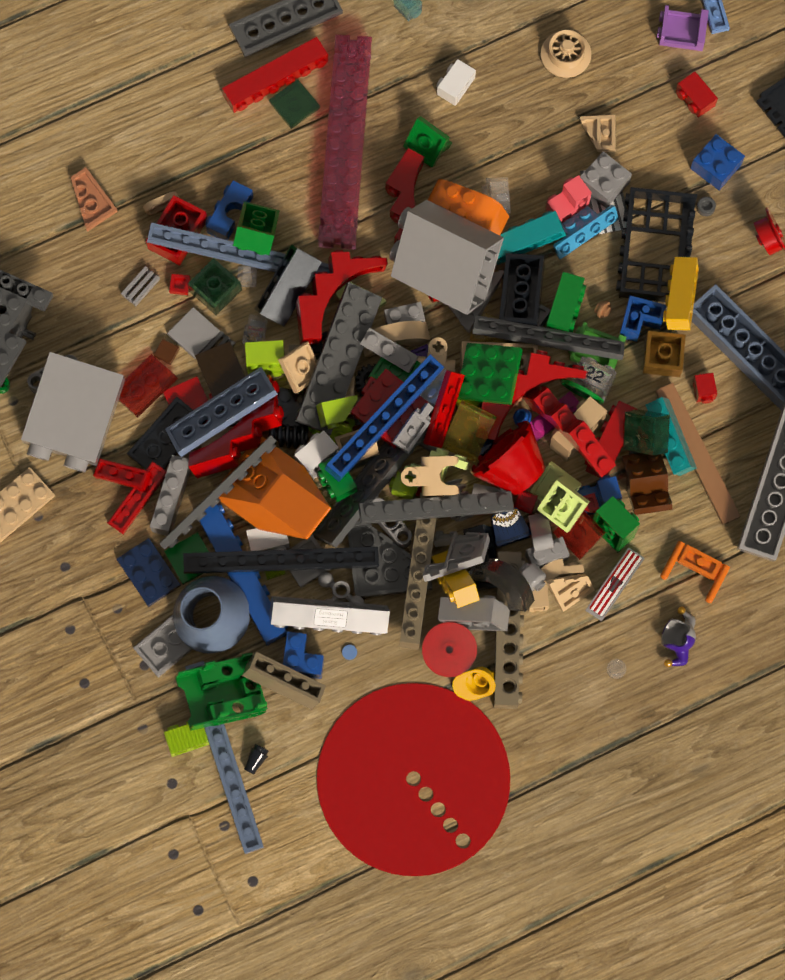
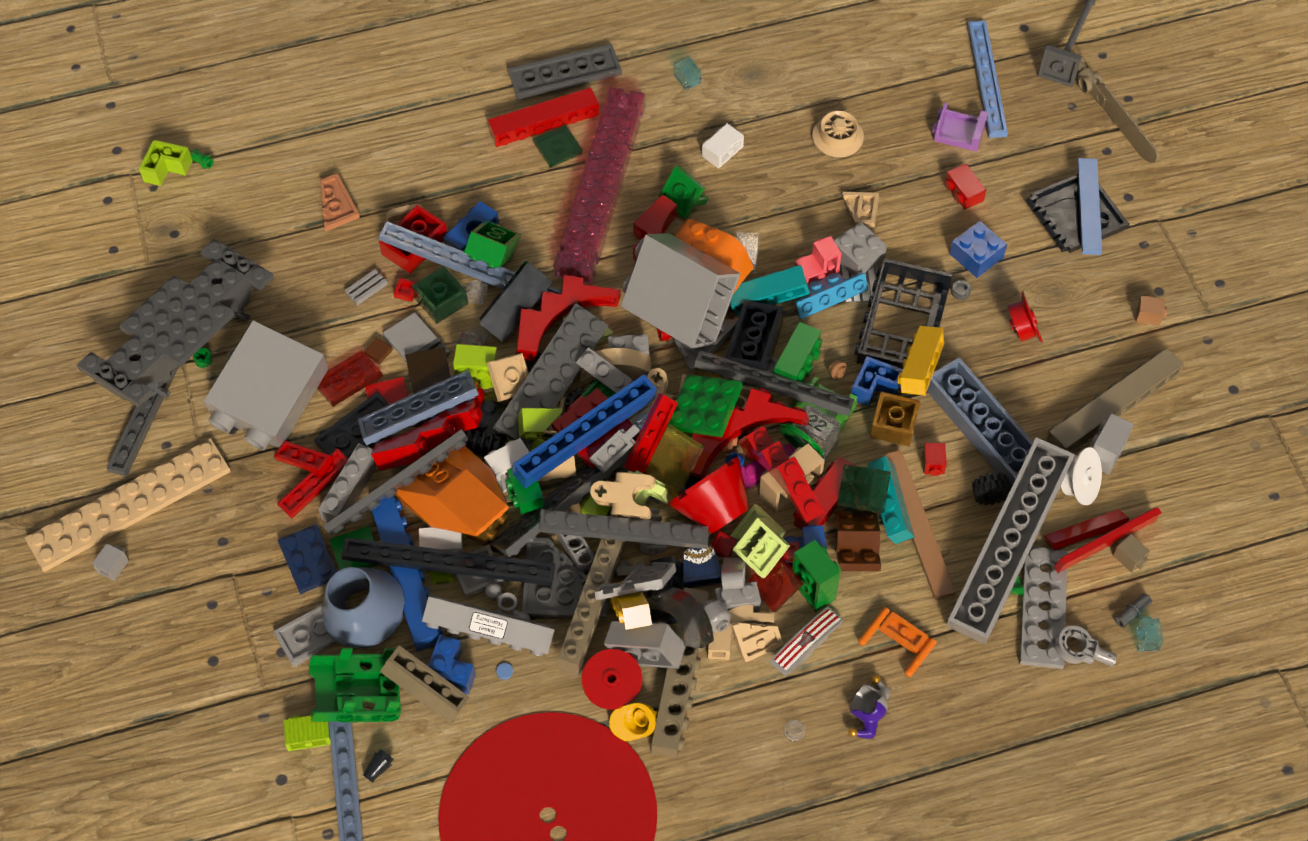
camera: 10 degrees right, 15 degrees down
none -> black tyre [972,472,1011,505]

